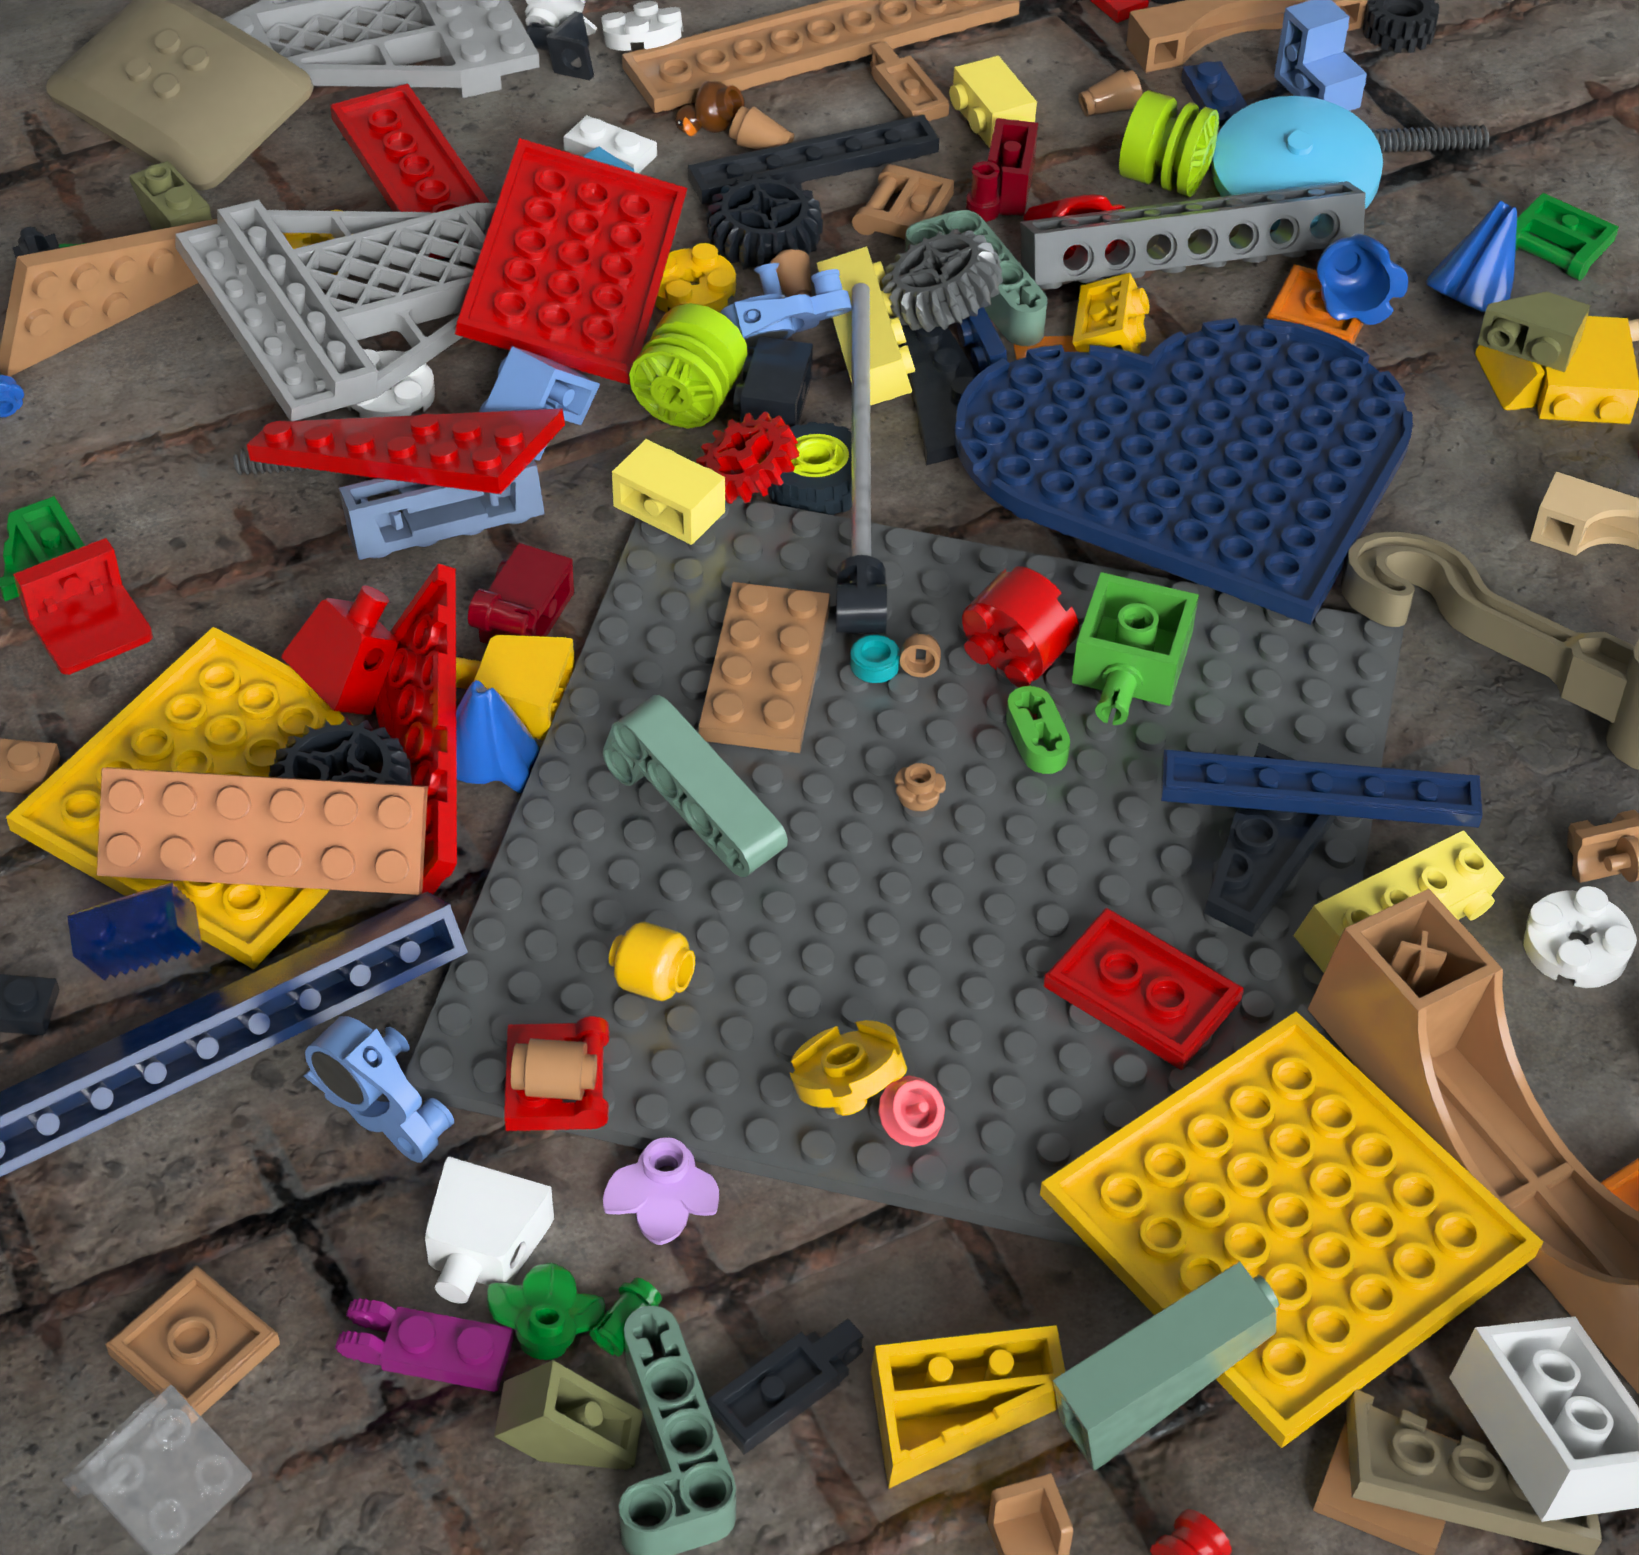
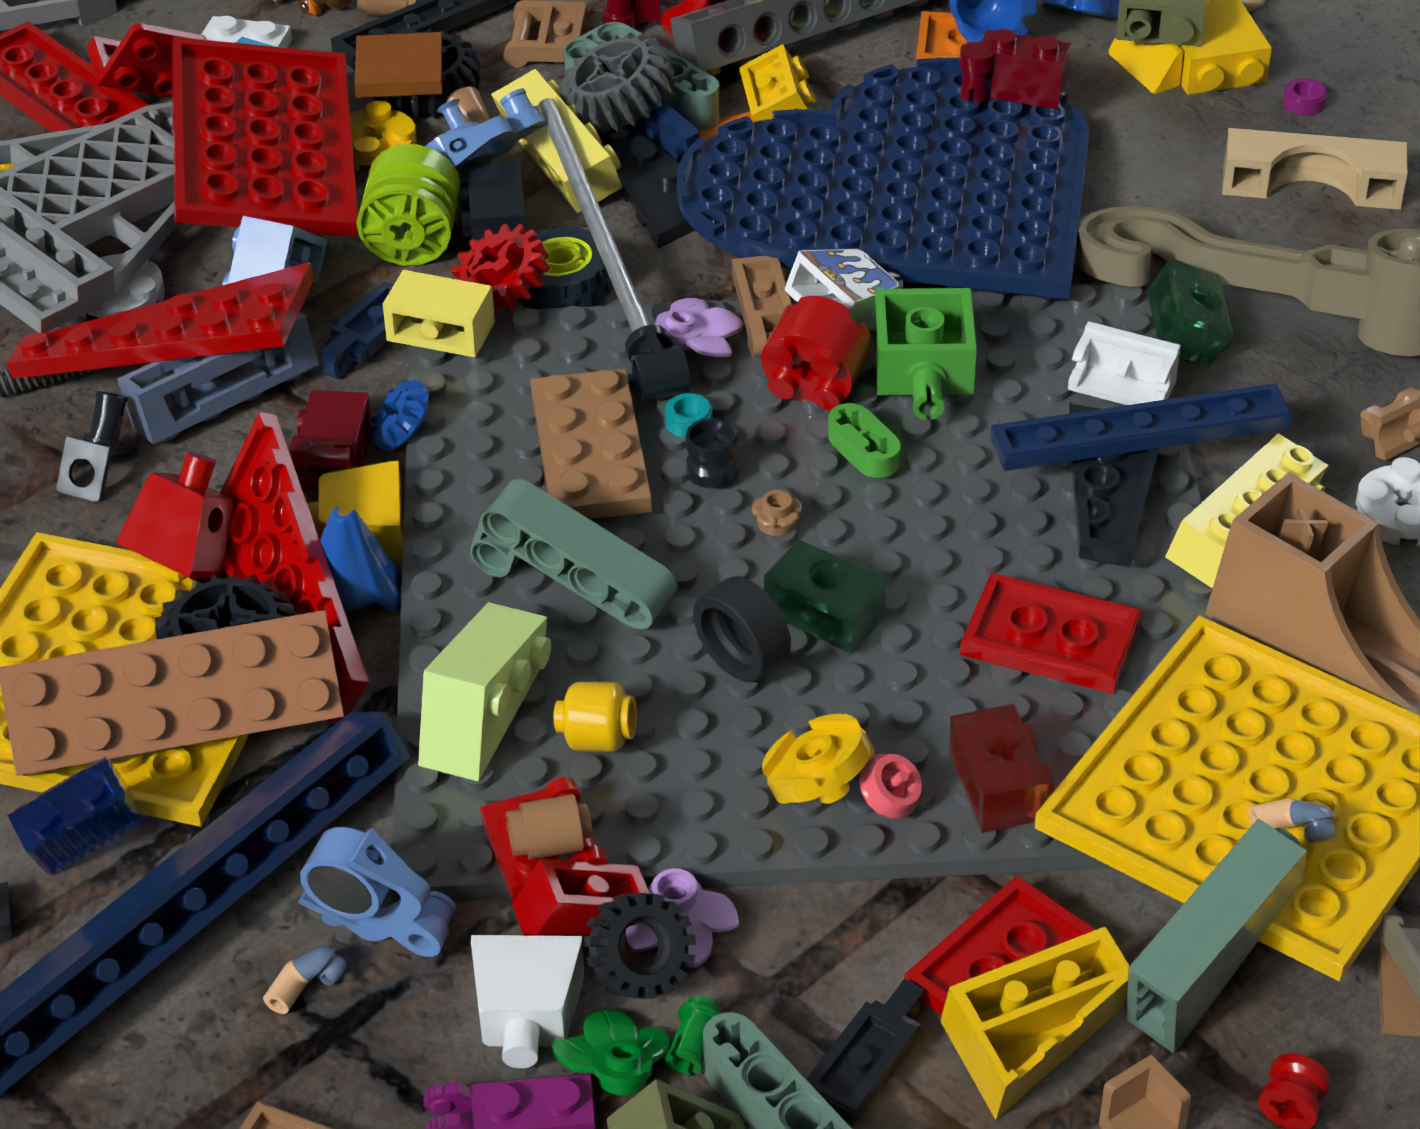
camera: 15 degrees left, 5 degrees down
medium nougat hinge [900,633,941,677] -> none
none -> bracket [56,391,139,501]
none -> red bracket [86,23,207,98]
none -> arm [263,945,347,1014]
none -> dark blue hinge [320,281,394,379]
none -> dark orange tile [354,32,442,98]
none -> blue gear [370,379,429,451]
none -> yellowish green wedge [418,602,551,782]
none -> red slope [512,859,649,948]
none -> black tyre [582,893,696,999]
none -> lavender plate [654,298,744,357]
none -> black wheel [685,418,736,488]
none -> black tyre [693,575,791,683]
none -> medium nougat plate [732,256,792,358]
none -> clear green brick [764,539,887,654]
none -> white torso [784,249,903,330]
none -> red wing [904,875,1096,1016]
none -> clear red brick [949,703,1054,833]
none -> dark red hinge [959,29,1071,109]
none -> white hinge [1068,321,1181,405]
none -> clear green brick [1147,258,1234,367]
none -> arm [1248,798,1336,843]

